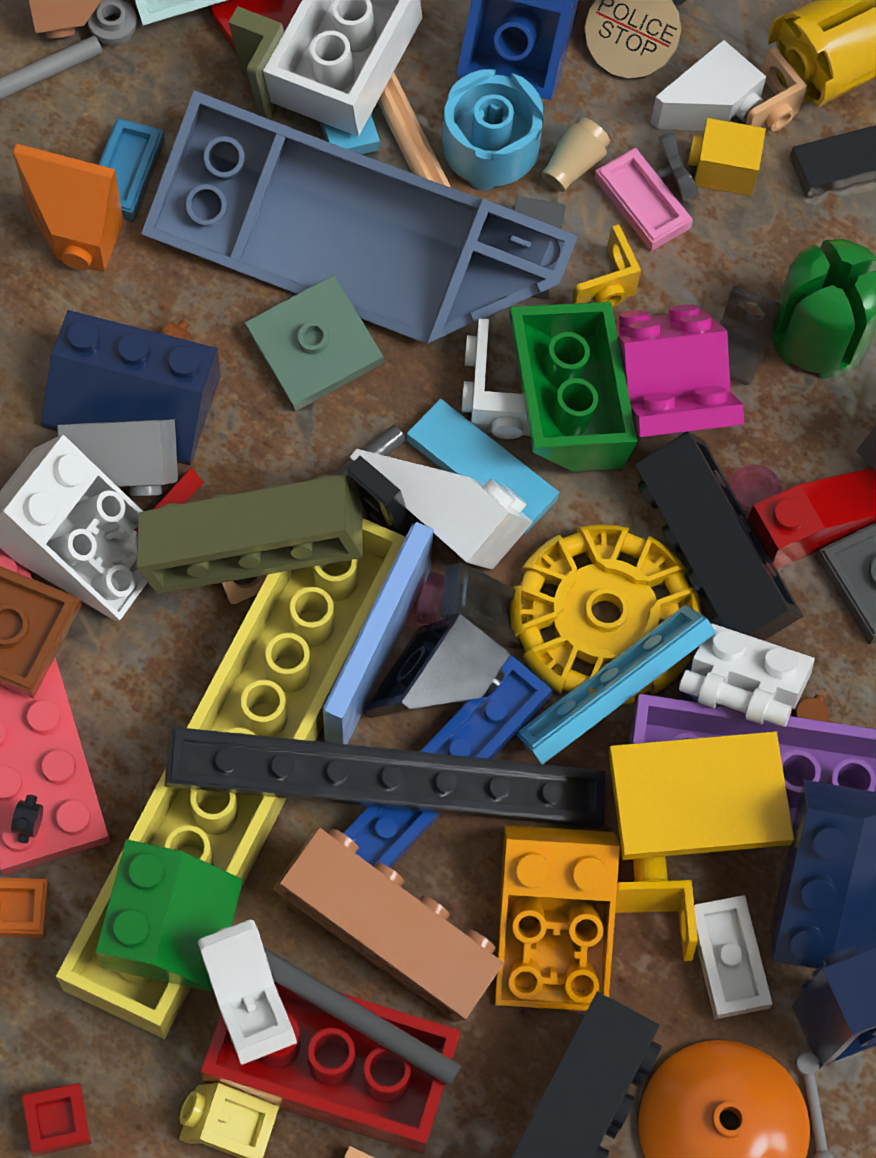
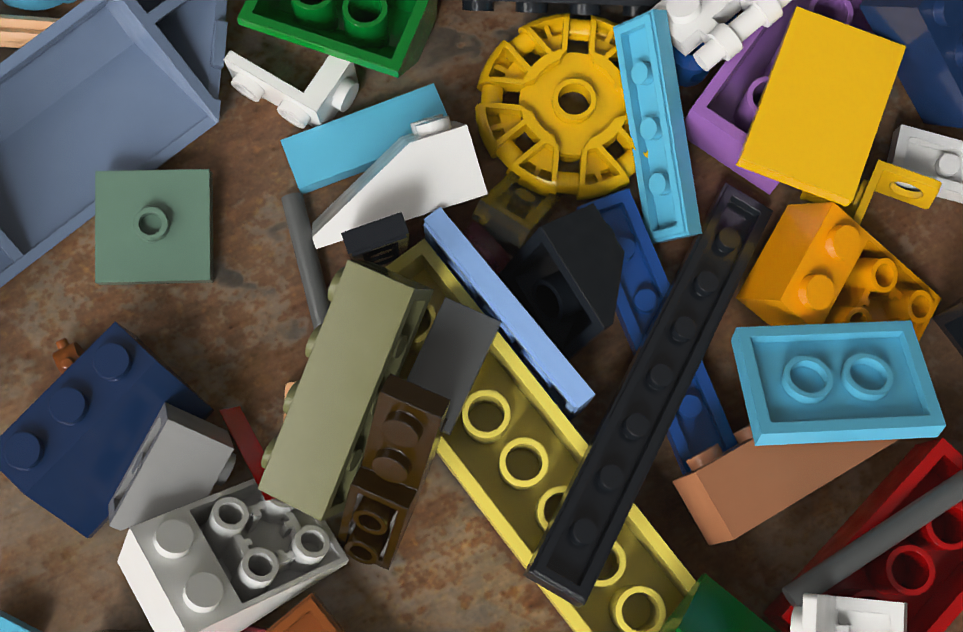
camera: 60 degrees left, 10 degrees up
none -> dark brown slope [337,373,451,570]
none -> dark grey tile [407,297,501,435]
none -> medium azure plate [731,320,946,446]

